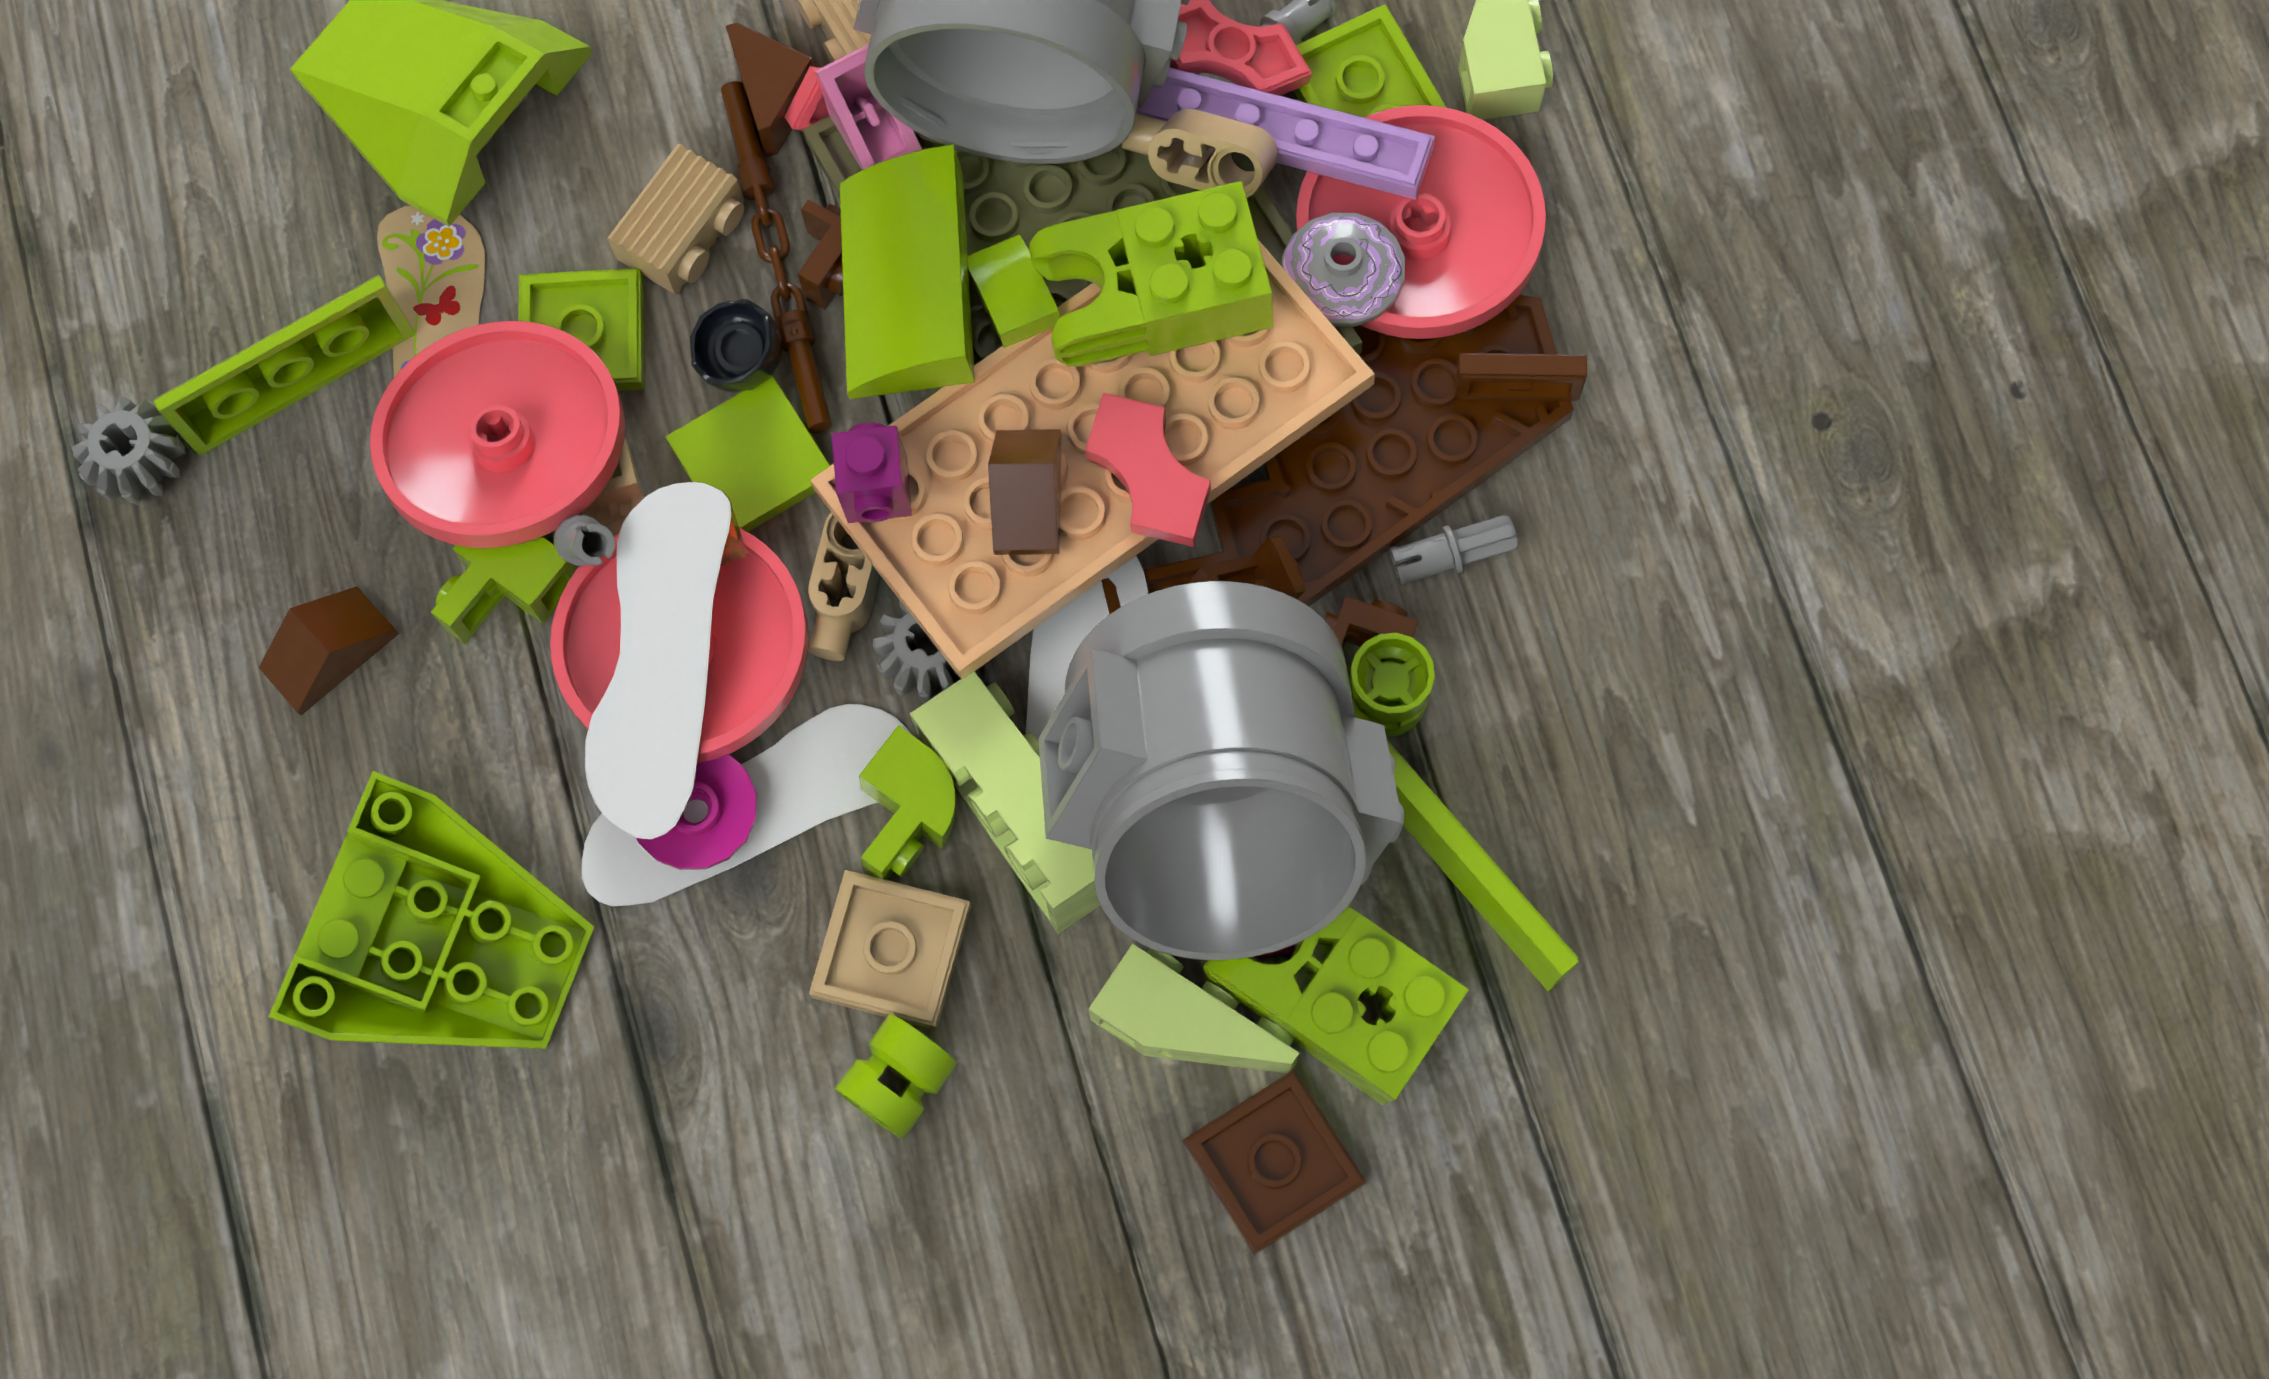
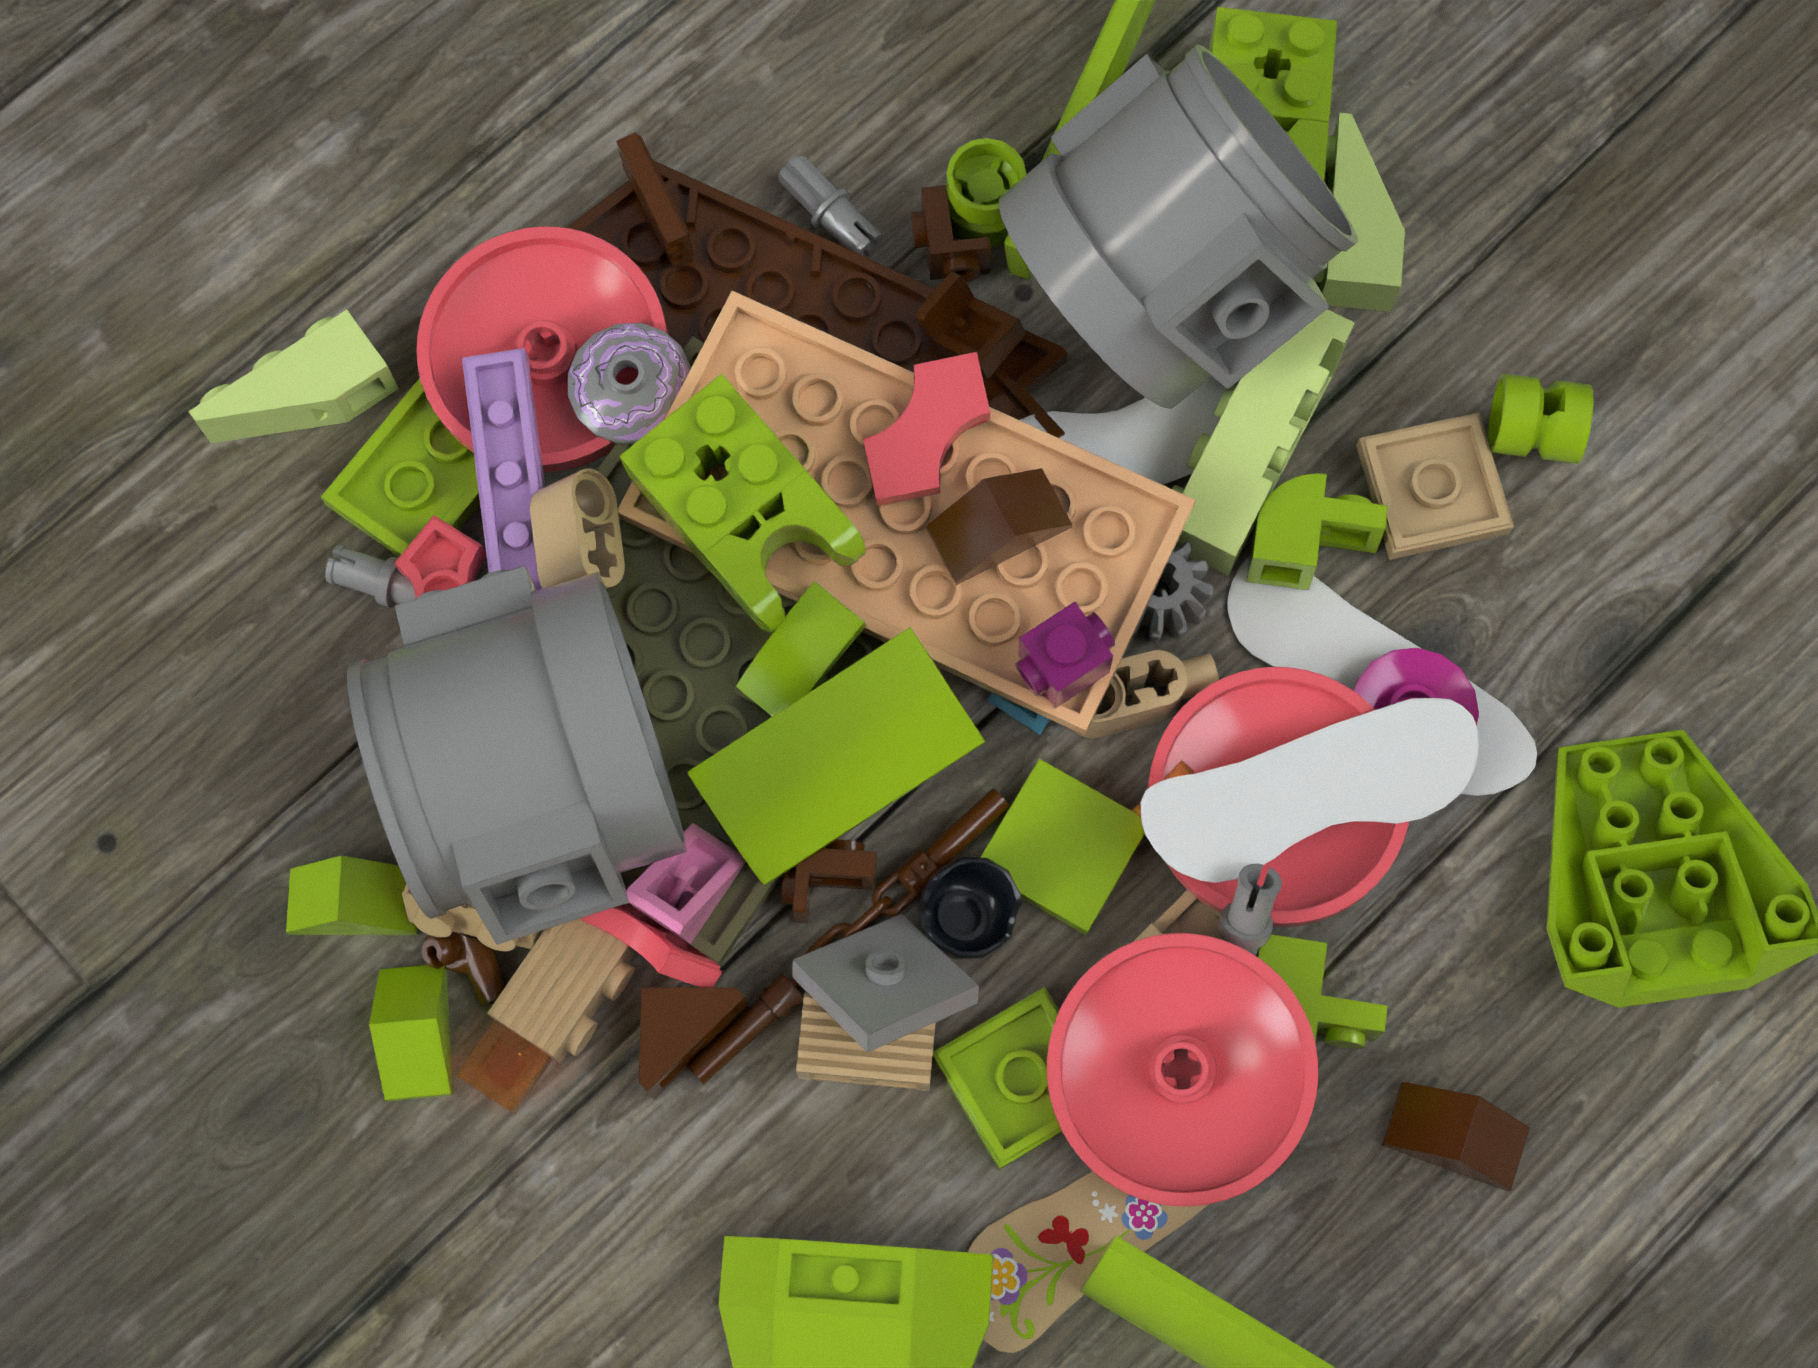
camera: 120 degrees left, 0 degrees up
reddish brown tile [1183,1069,1367,1255] -> none
none -> light grey plate [792,914,979,1053]

